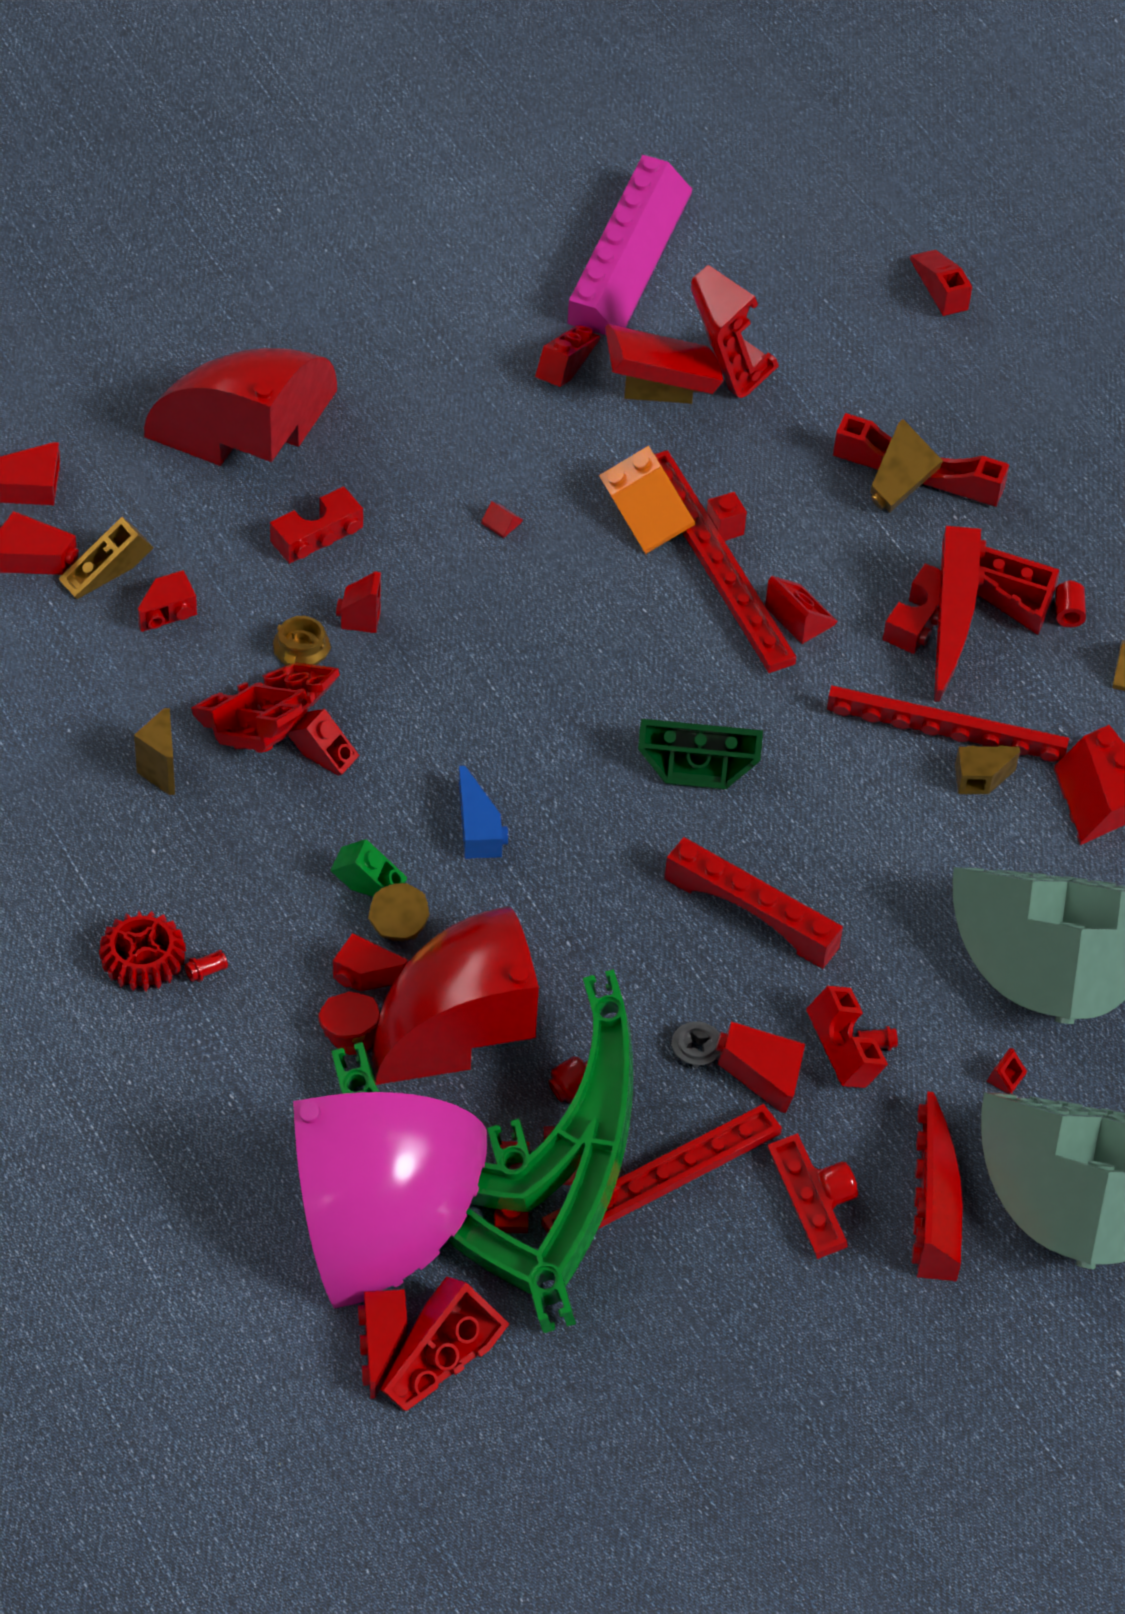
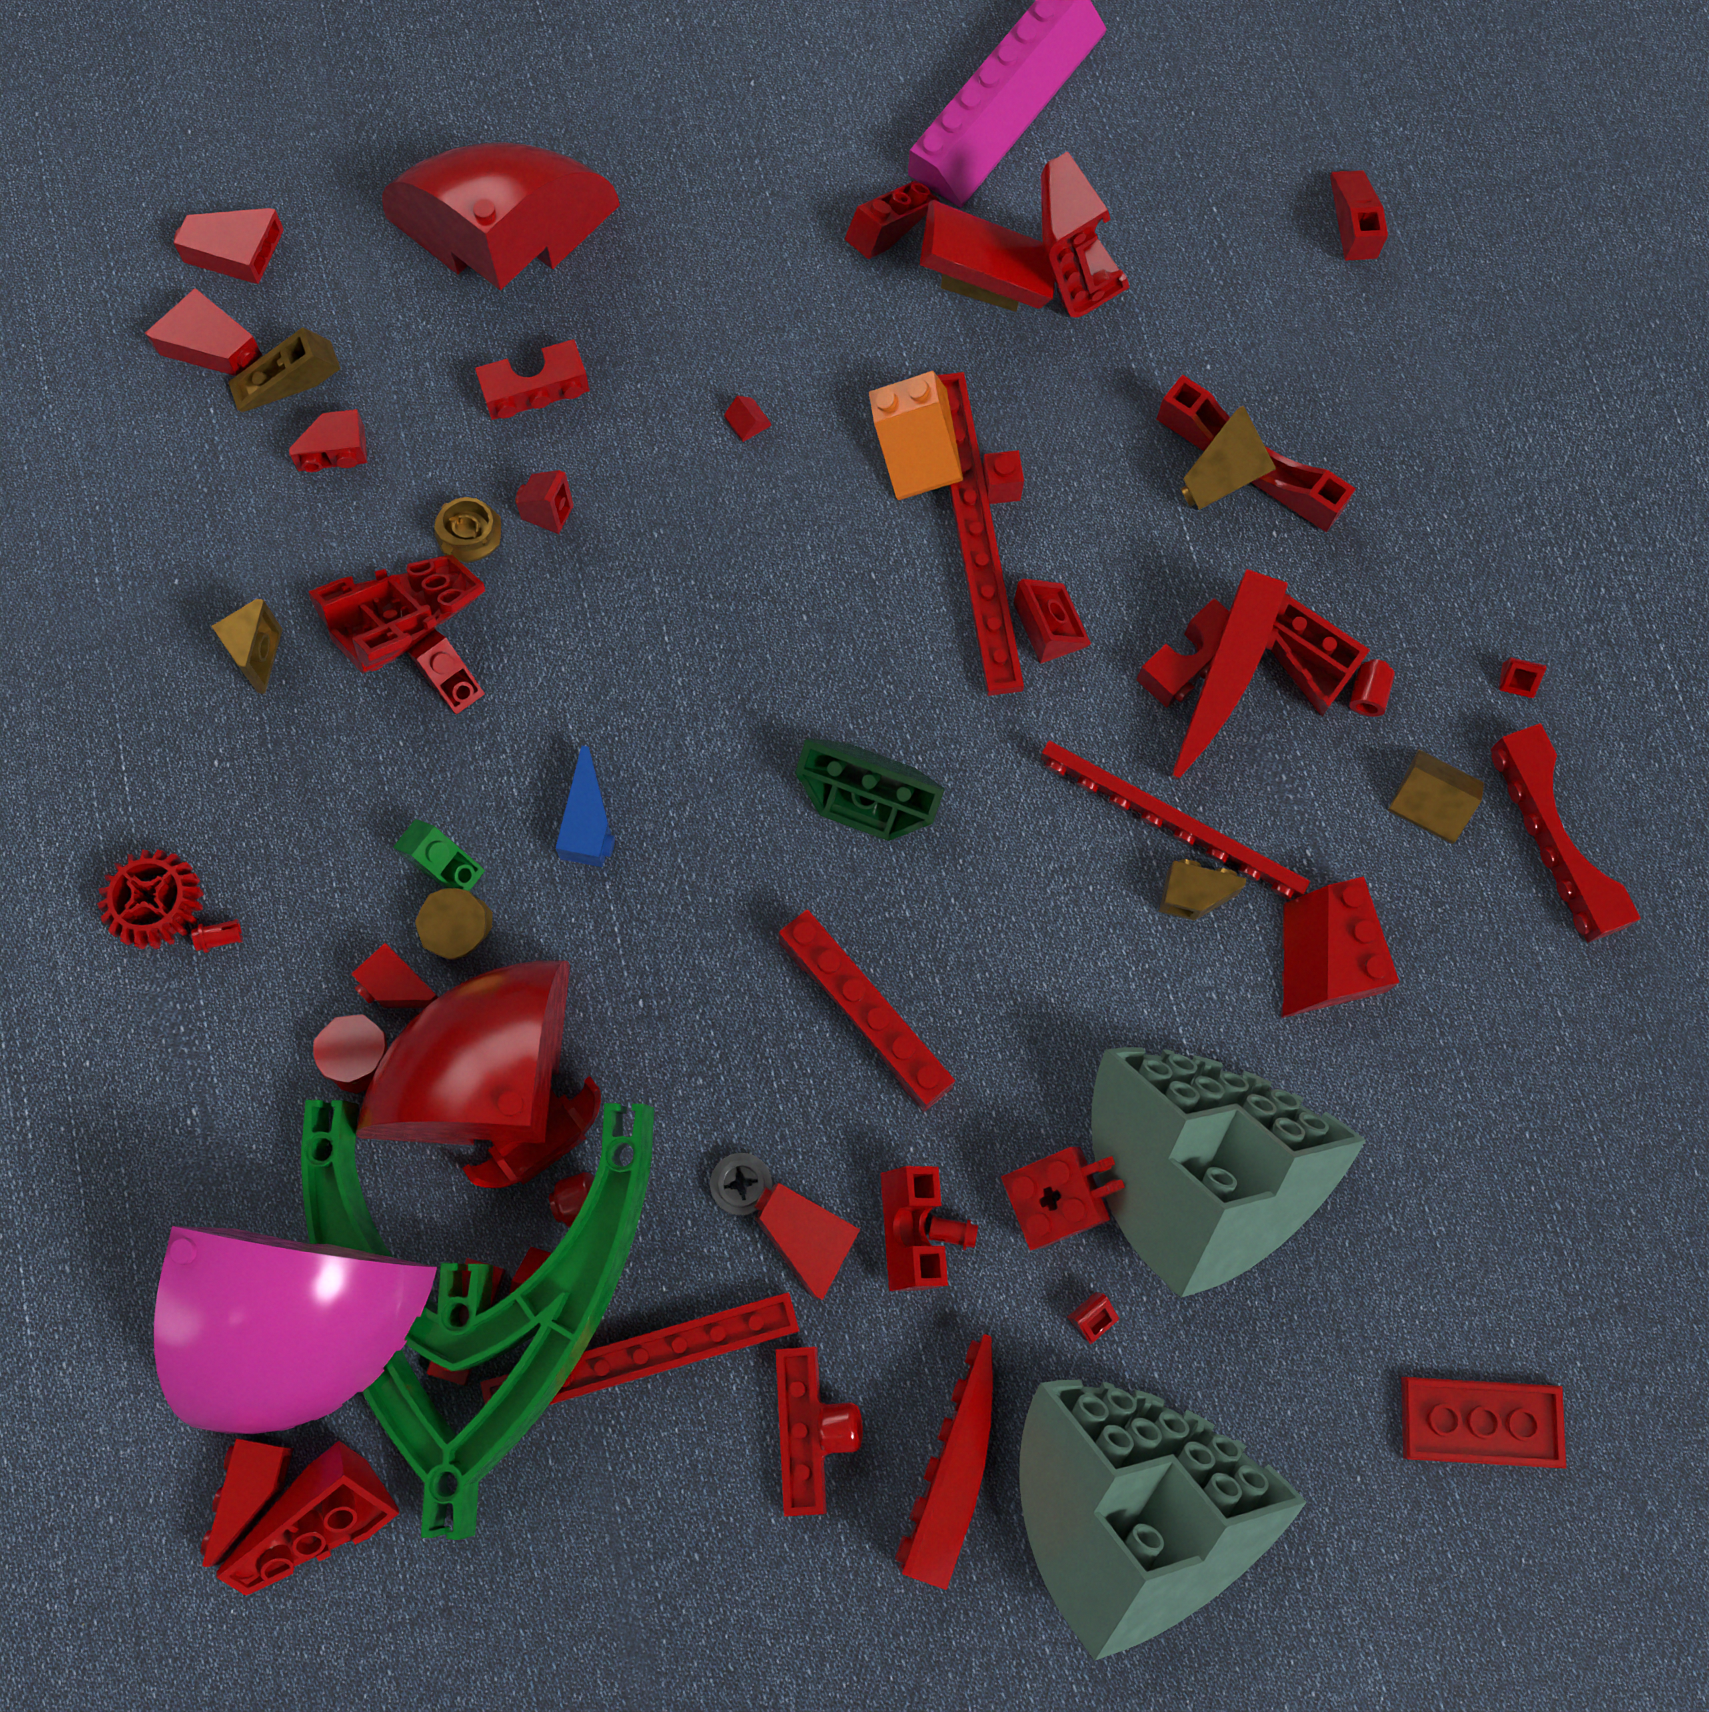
camera: 15 degrees right, 20 degrees up
none -> red plate [462,1076,601,1188]
none -> red hinge [1001,1146,1125,1251]

